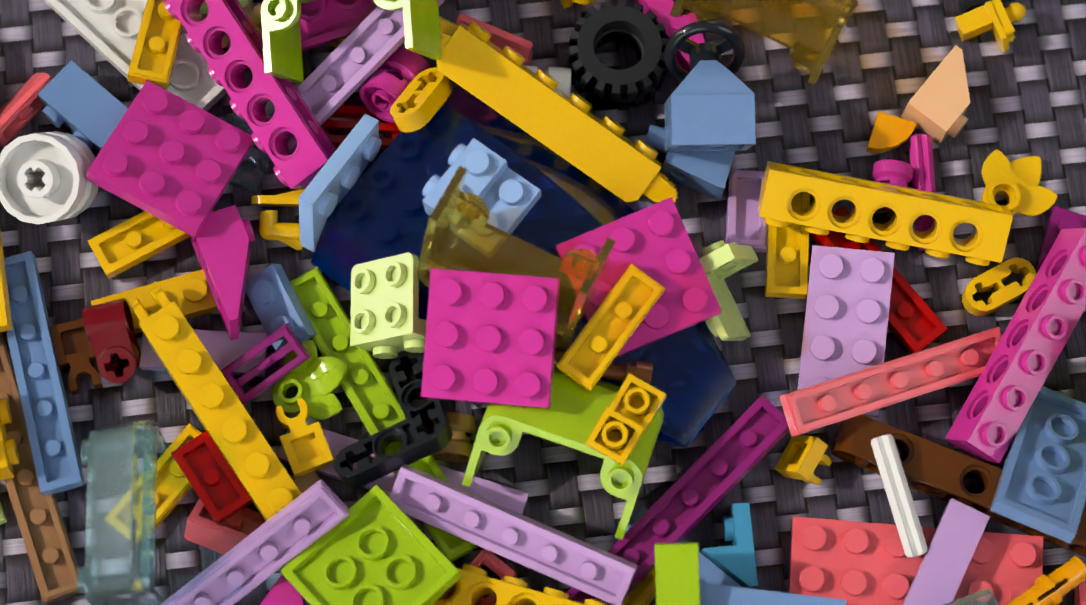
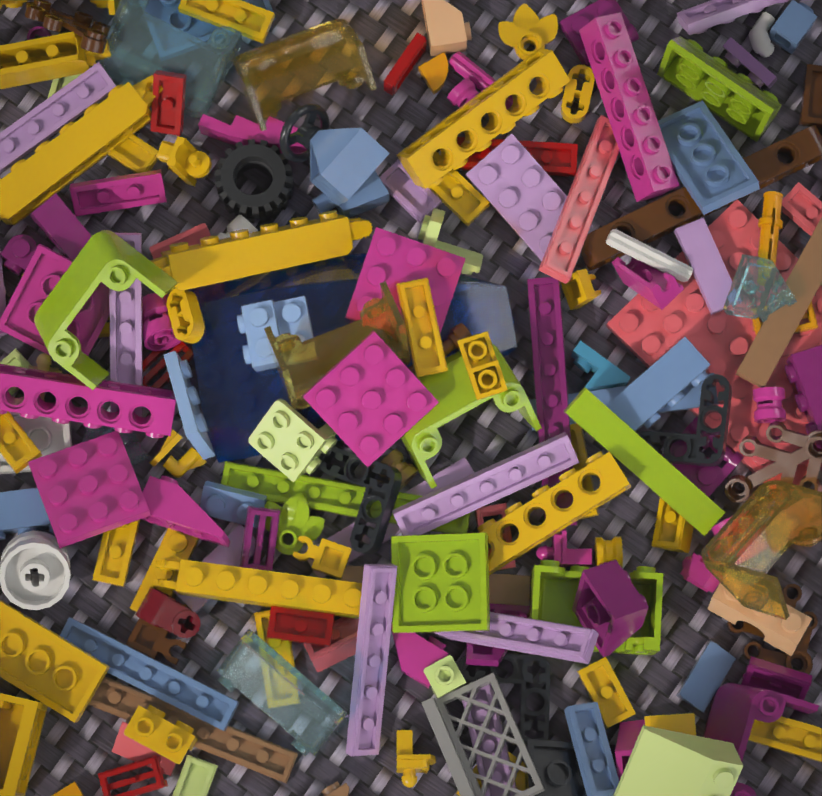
camera: 45 degrees left, 5 degrees up
none -> red tile [384,32,427,96]
none -> dark pink hinge [612,257,684,310]

